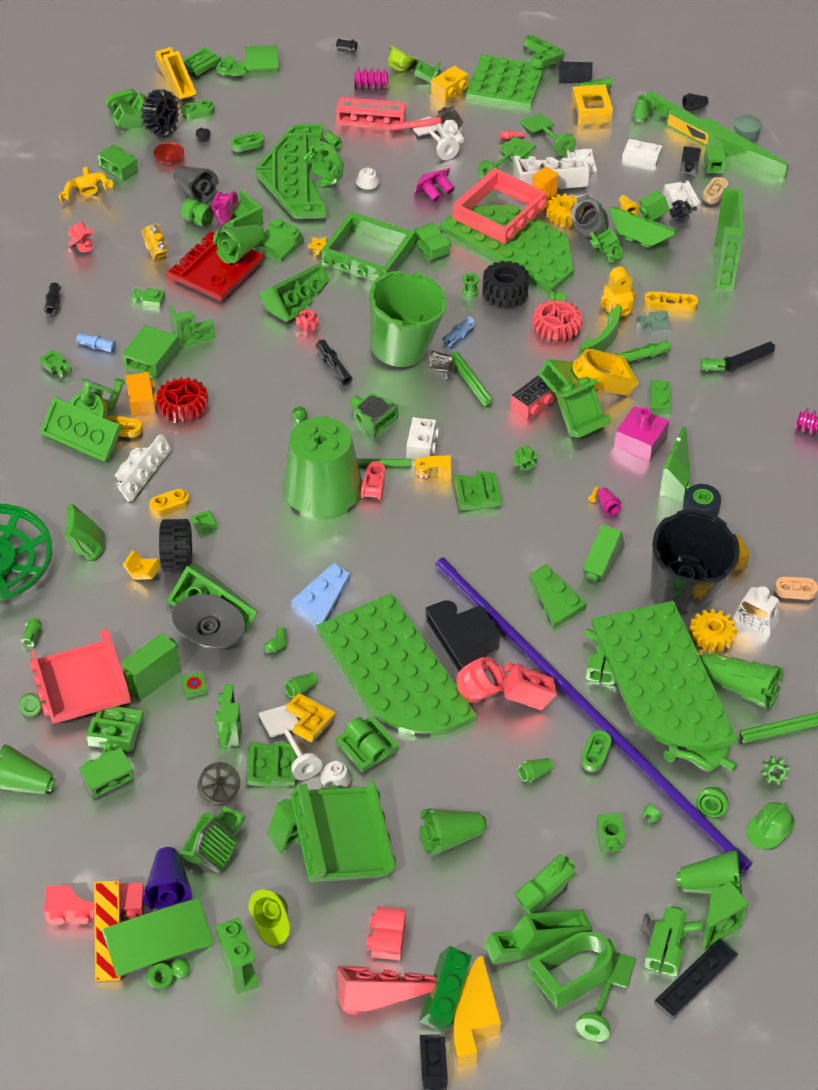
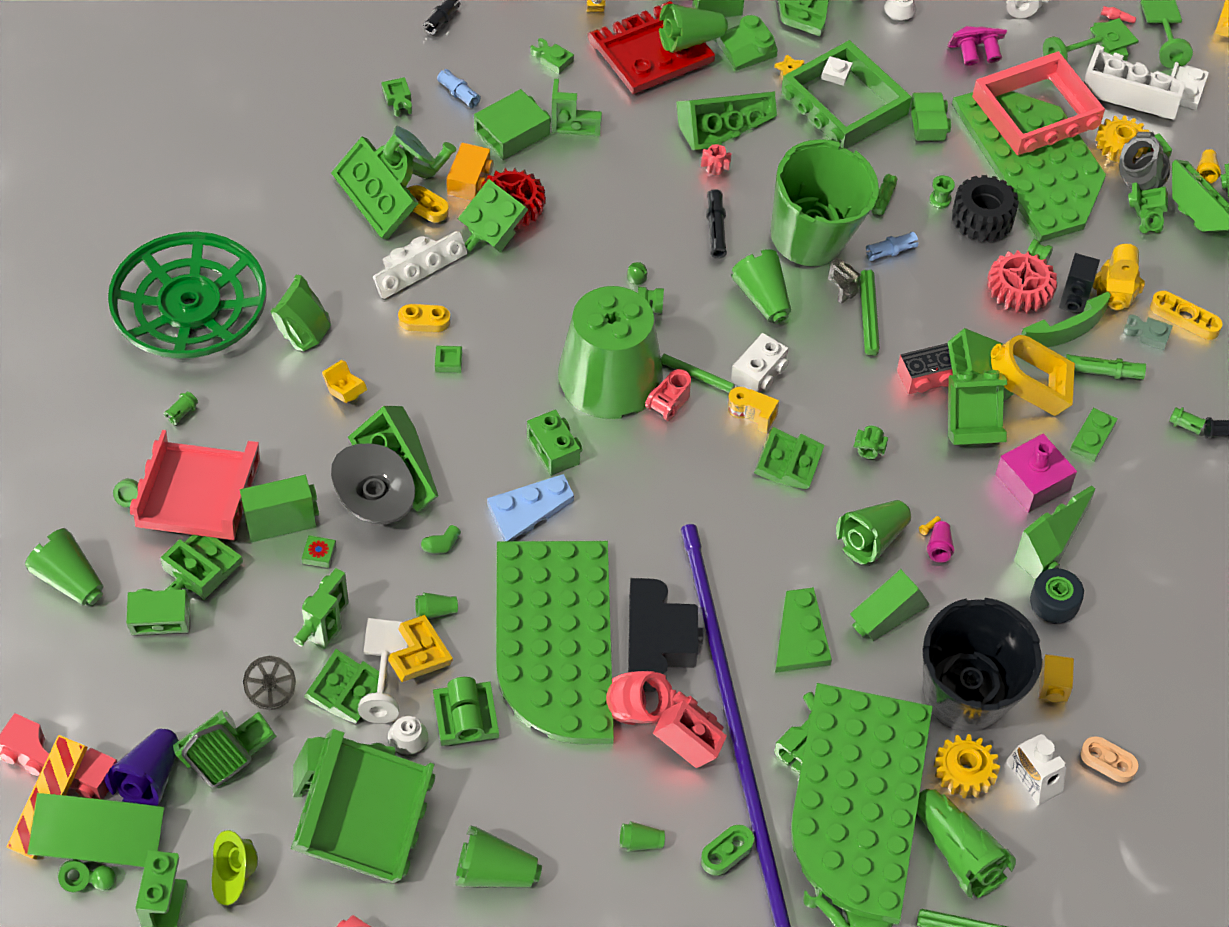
camera: 25 degrees right, 5 degrees up
black tyre [159,519,192,572] -> none
bright green torso [350,393,398,438] -> none
light orange brick [532,166,558,211] -> none
none -> bright green plate [458,179,528,253]
none -> bright green brick [527,409,582,476]
none -> bright green cone [731,249,791,324]
none -> white plate [821,56,852,86]
none -> bright green cone [836,500,911,564]
none -> black brick [1059,253,1100,314]

